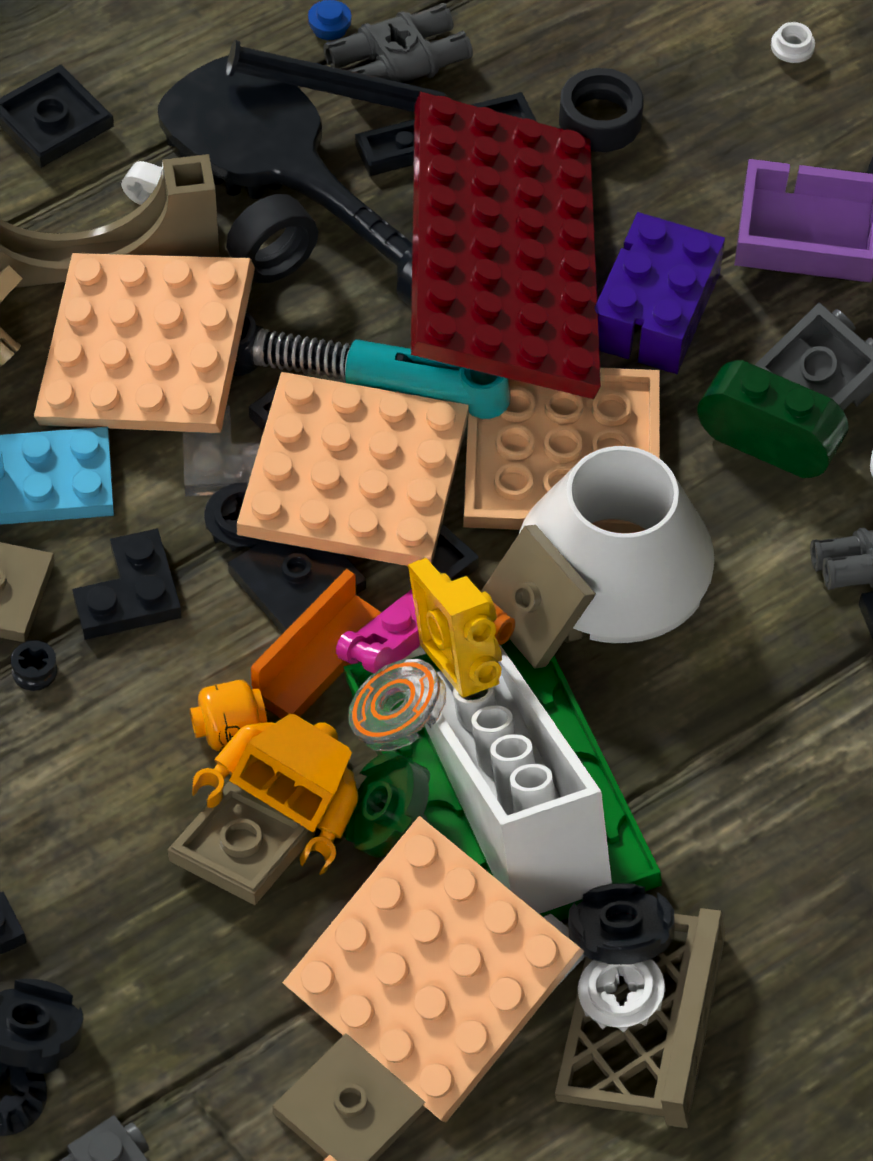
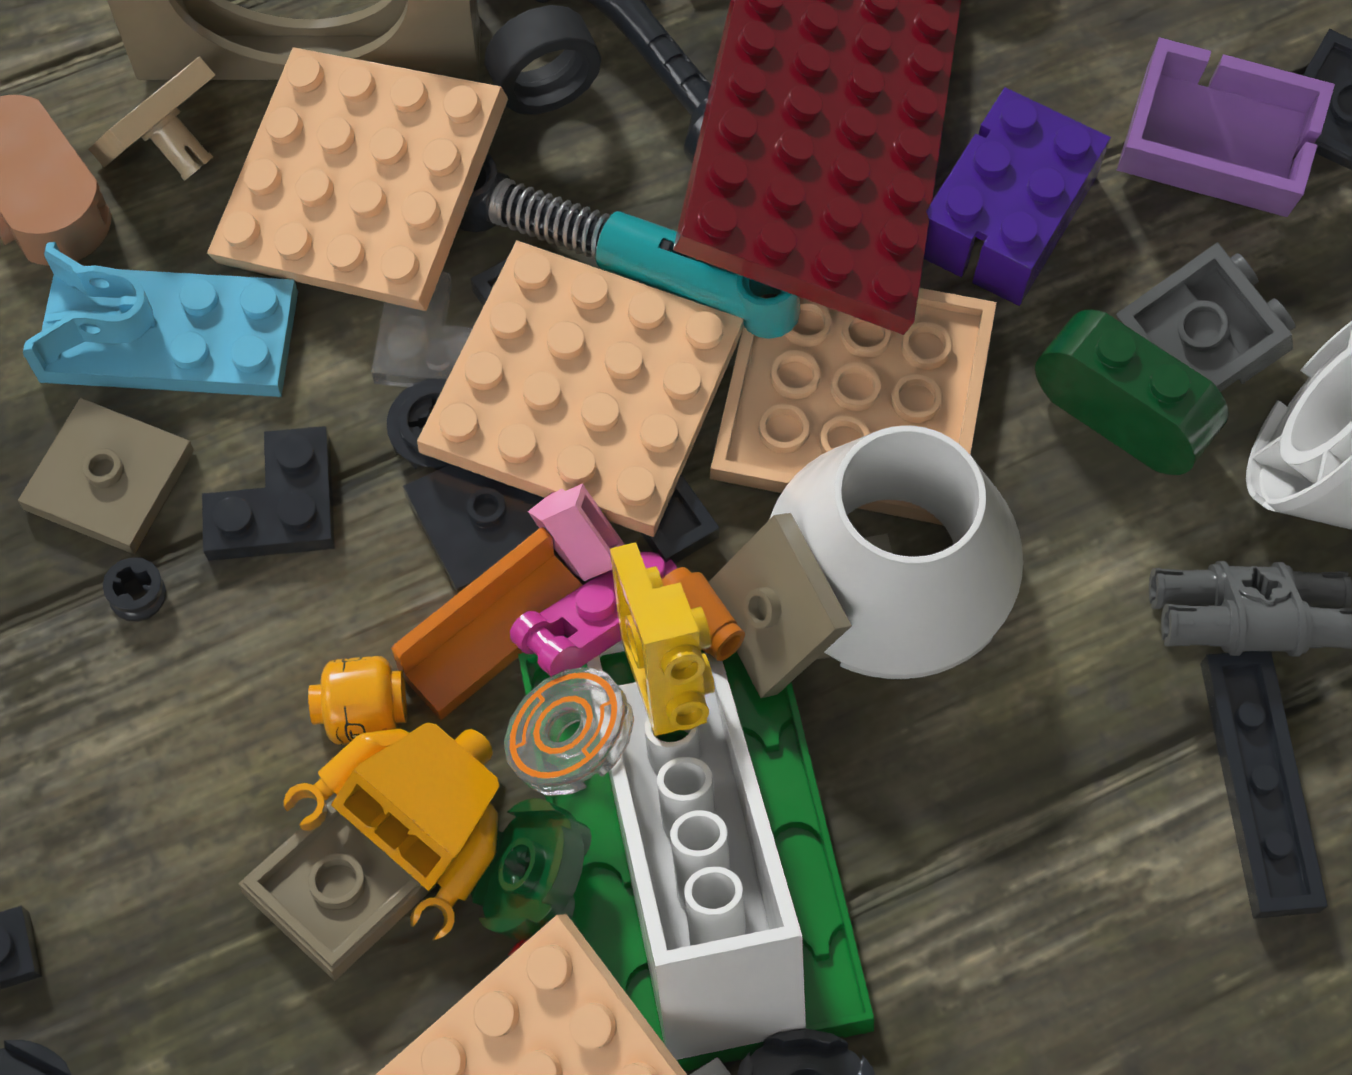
camera: 10 degrees right, 10 degrees up
none -> bright pink piece [528,484,625,581]

